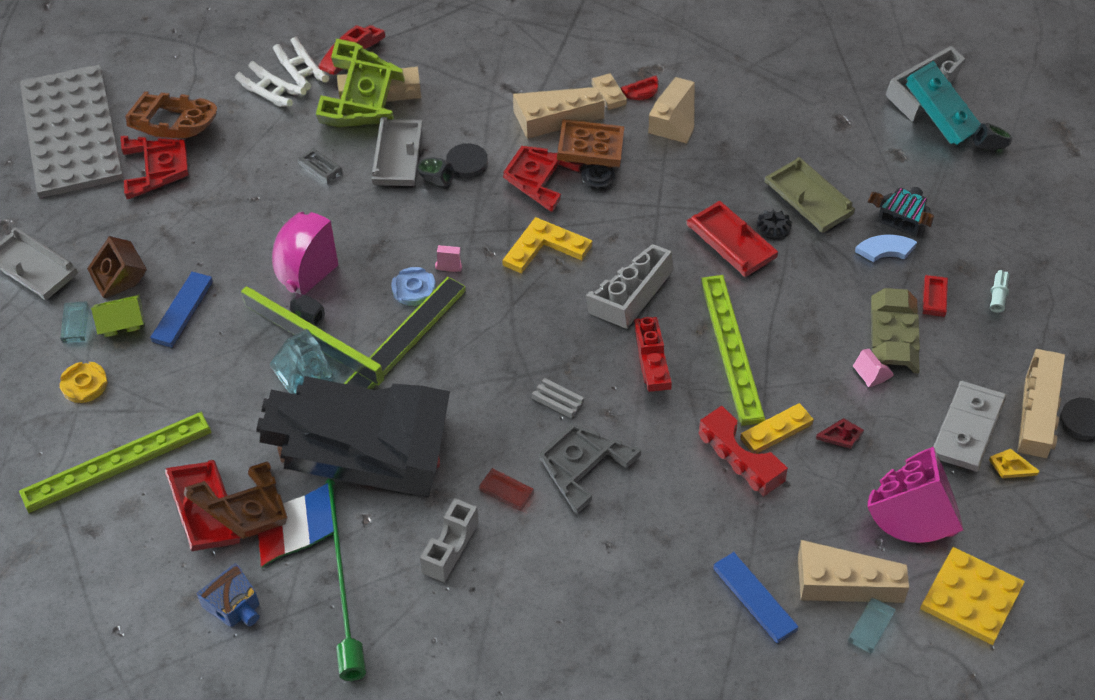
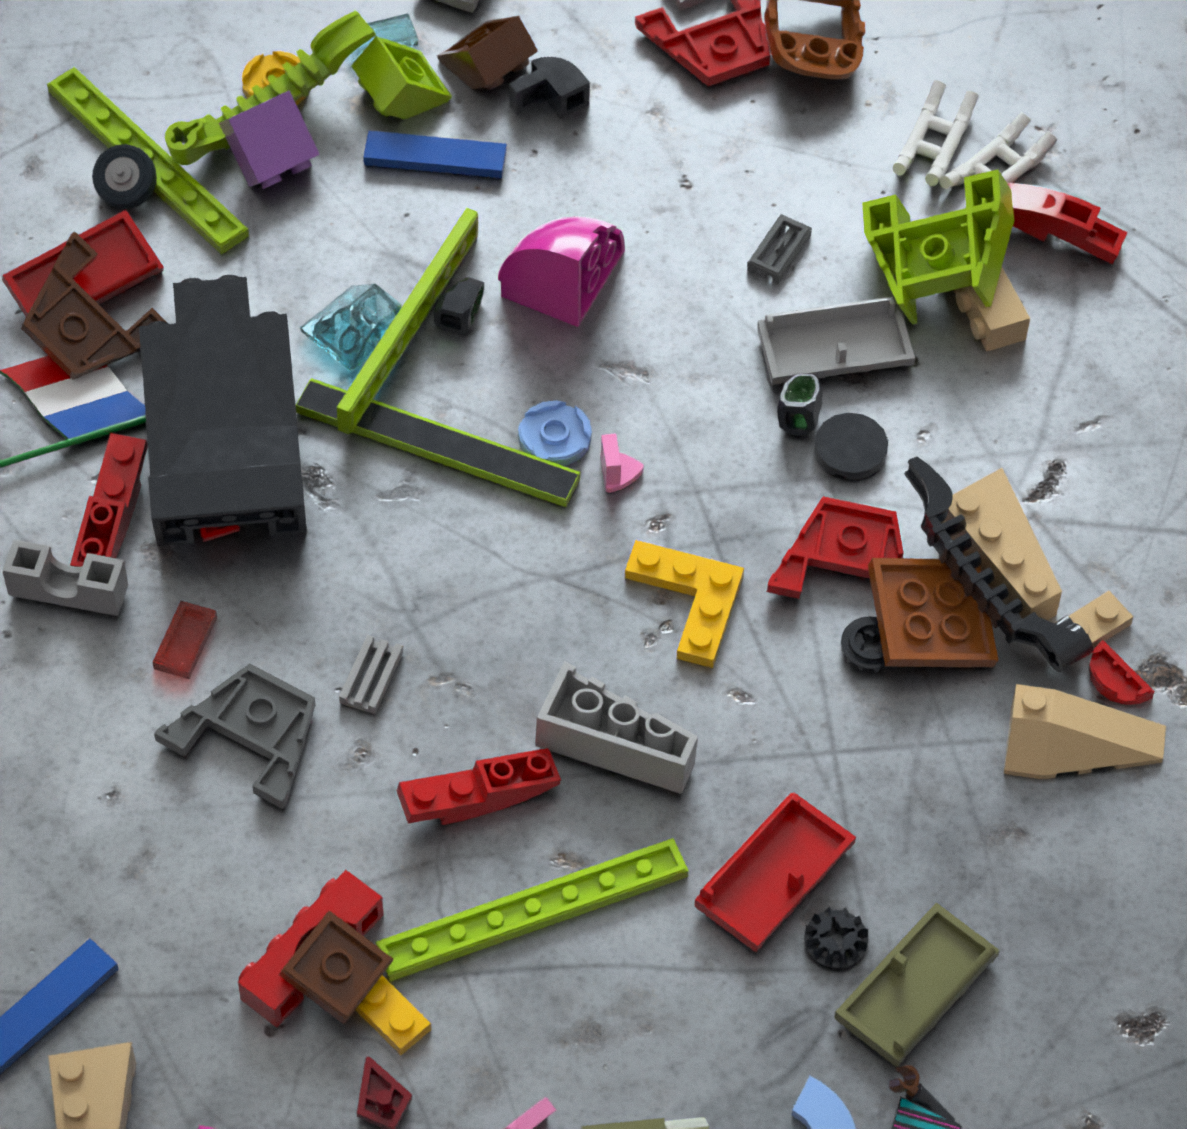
camera: 75 degrees right, 5 degrees up
none -> red slope [70,433,148,567]
none -> black wheel [92,144,157,209]
none -> lime piece [165,10,376,165]
none -> medium lavender brick [219,91,320,189]
none -> reddish brown tile [279,911,394,1024]
none -> black brick [509,57,590,119]
none -> black piece [904,456,1093,672]

